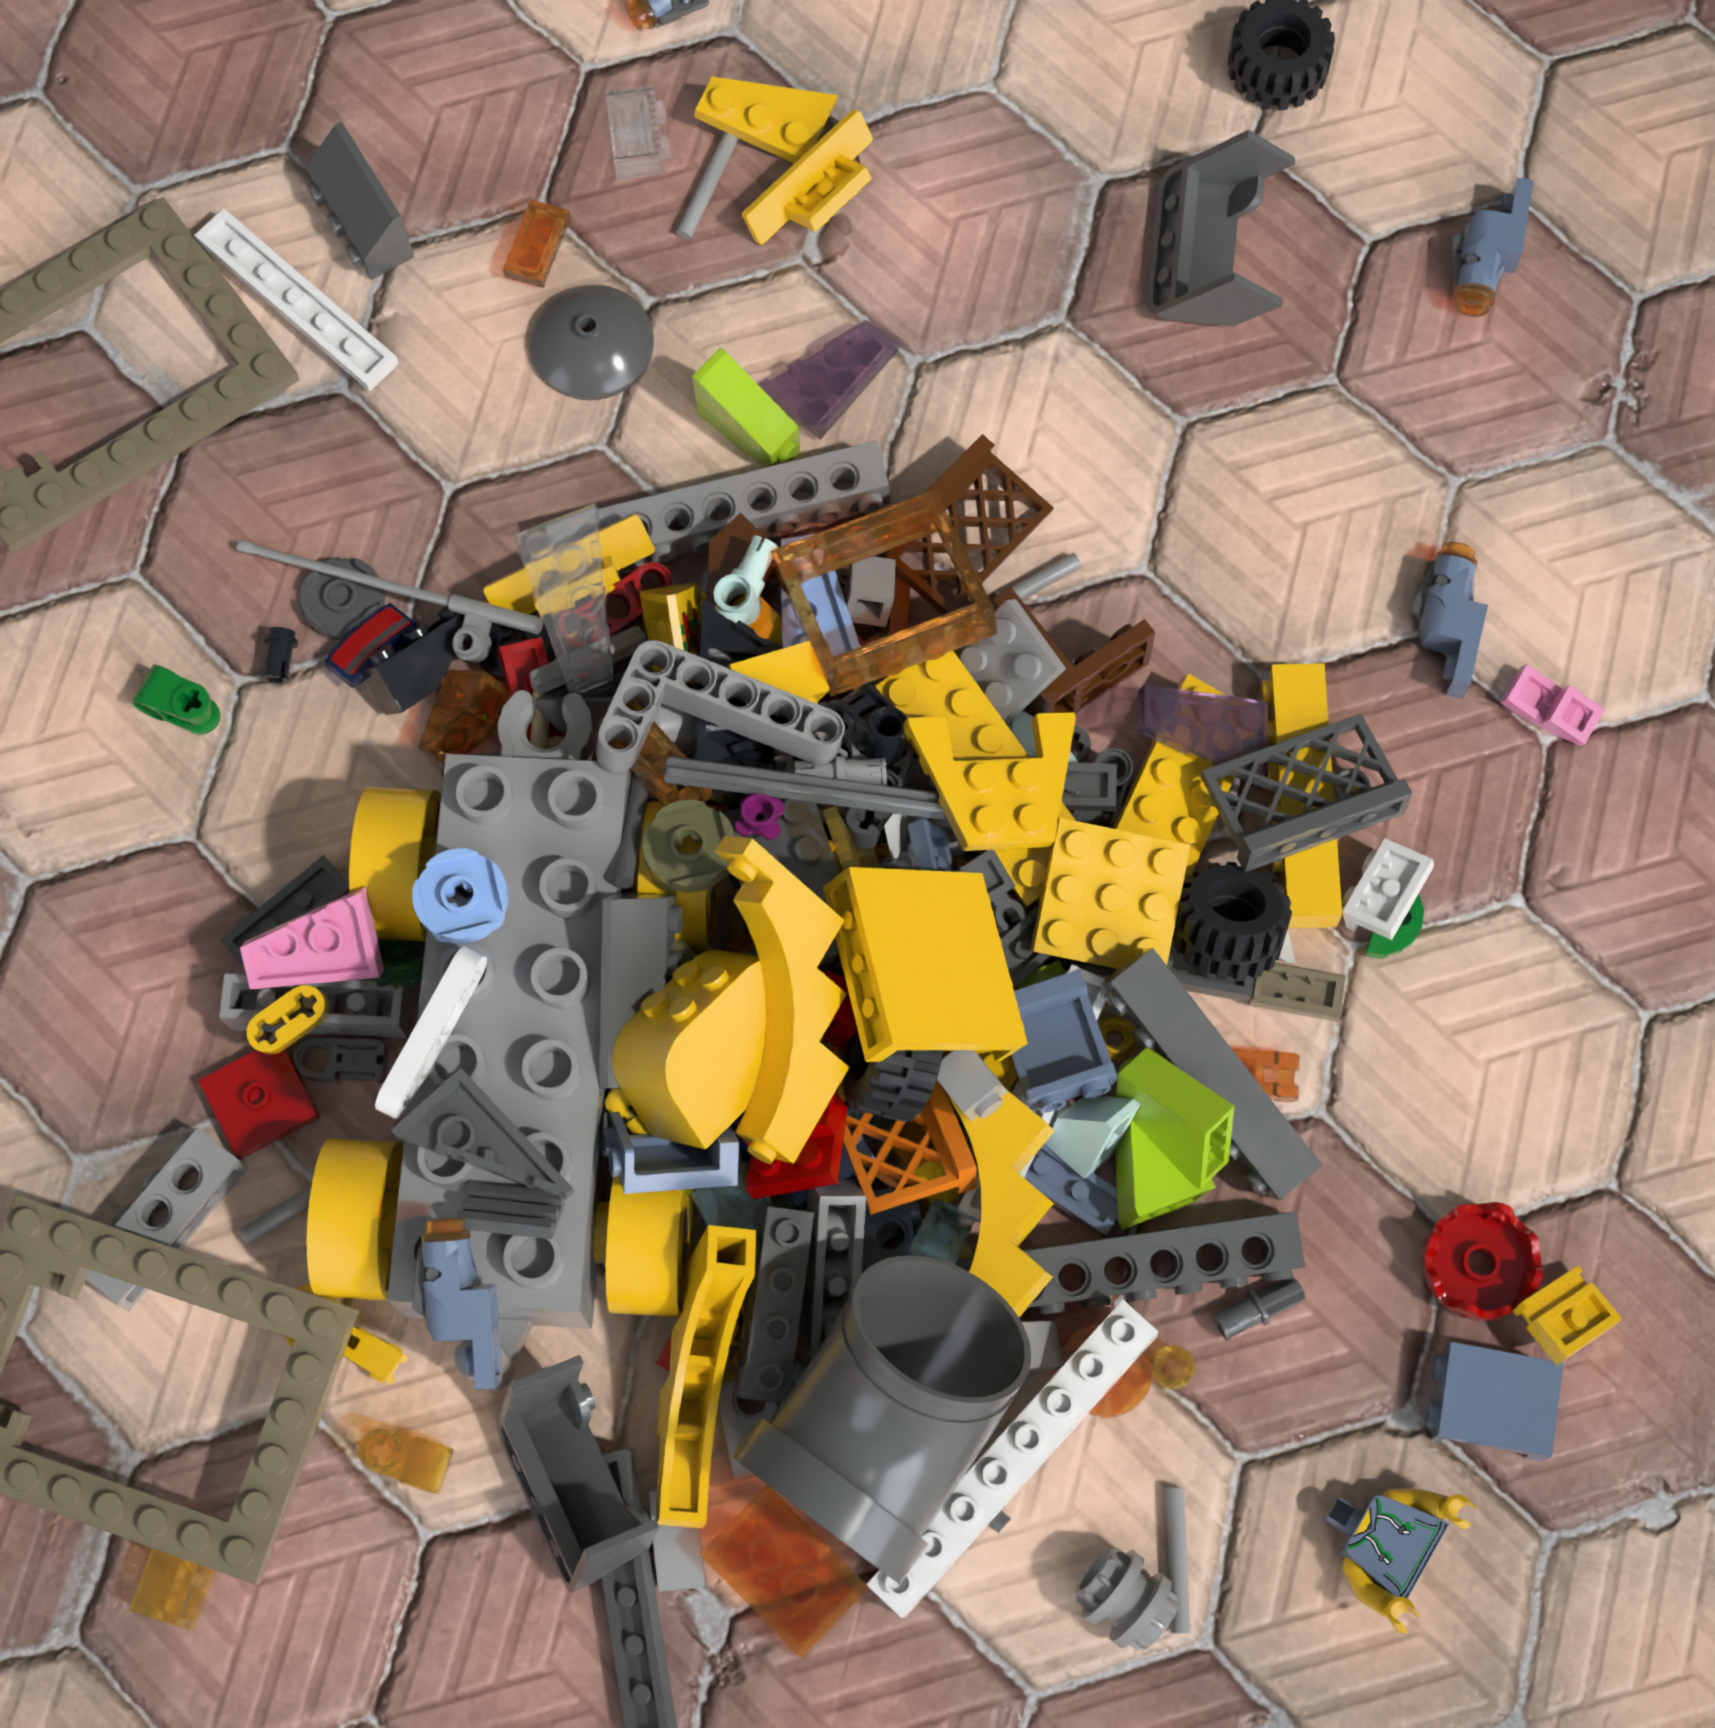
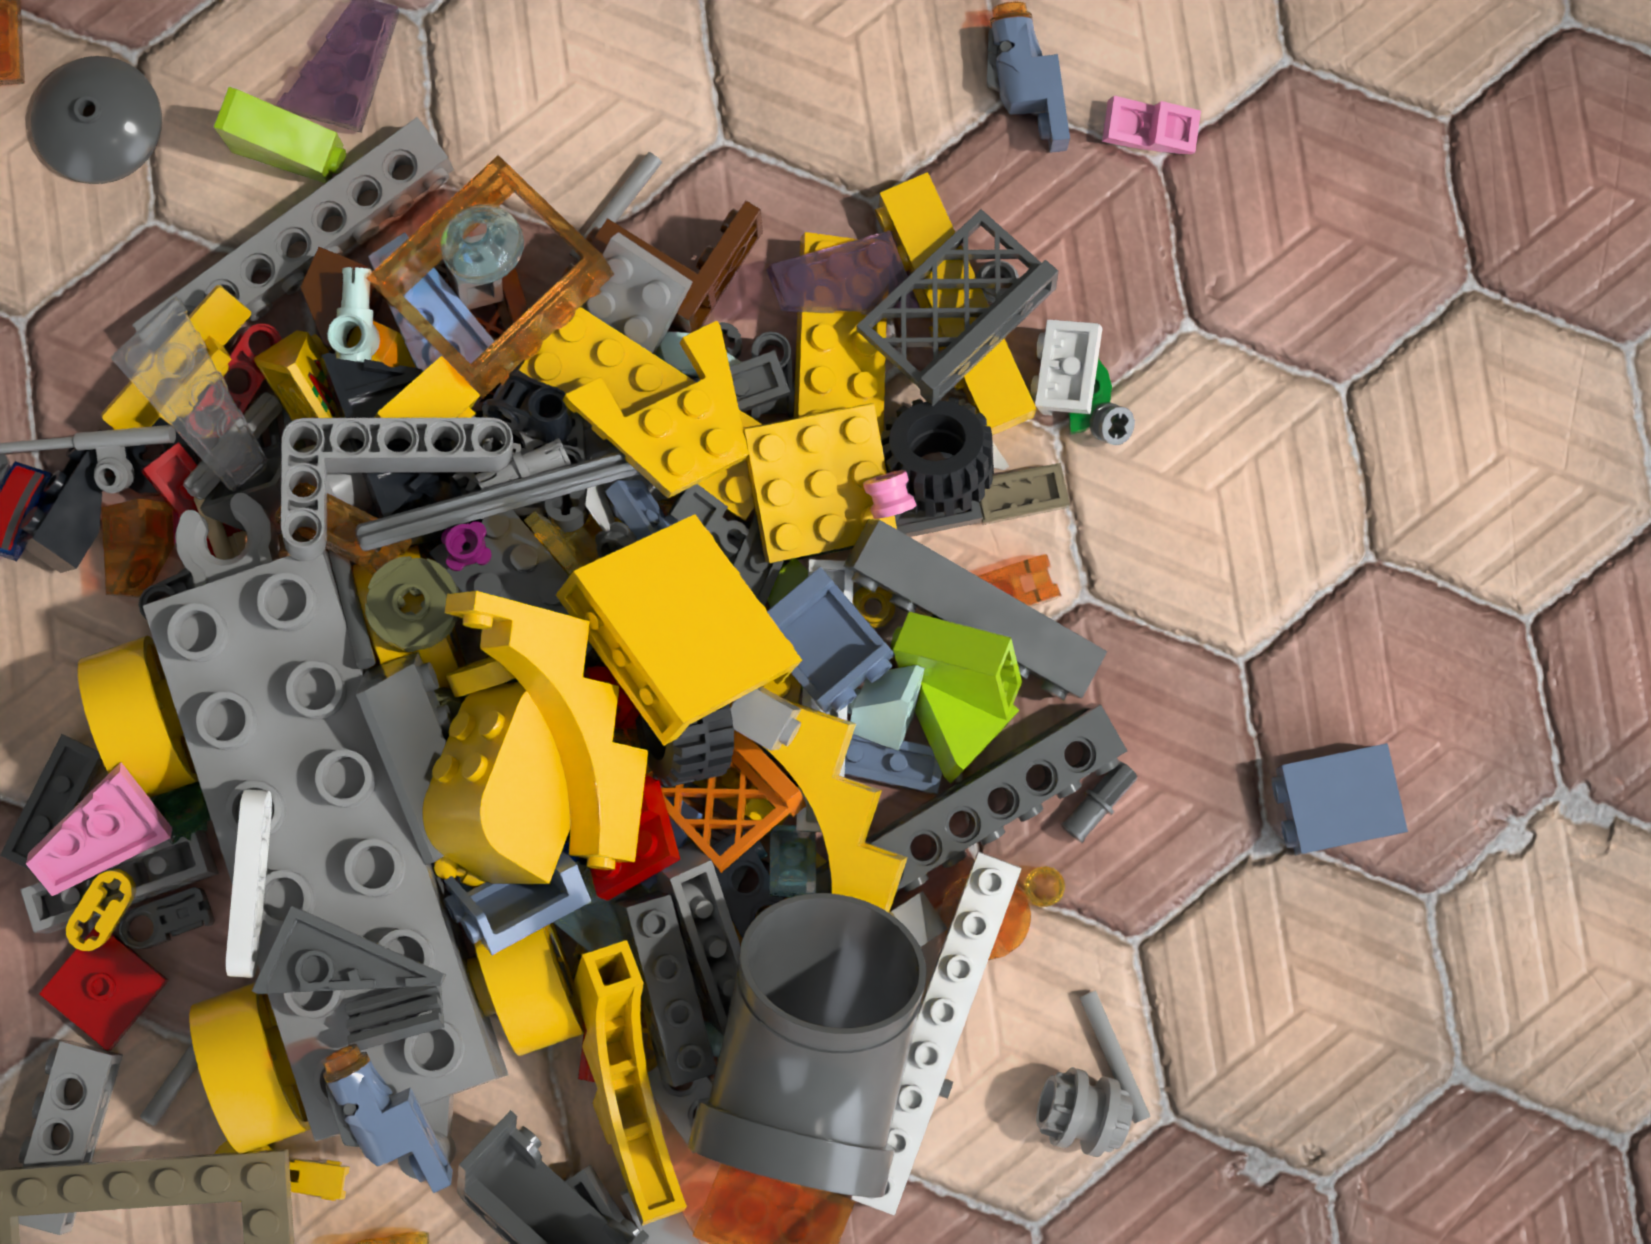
camera: 25 degrees left, 10 degrees up
light blue plate [412,848,509,944] -> none
reddish brown fence [868,434,1054,620] -> none
torso [1325,1489,1476,1634] -> none
red plate [1422,1202,1544,1321] -> none
yellow plate [1513,1265,1622,1366] -> none
none -> clear light blue piece [441,204,524,285]
none -> yellow beam [446,657,515,697]
none -> bright pink wheel [863,470,916,519]
none -> dark grey bush [1090,402,1135,445]

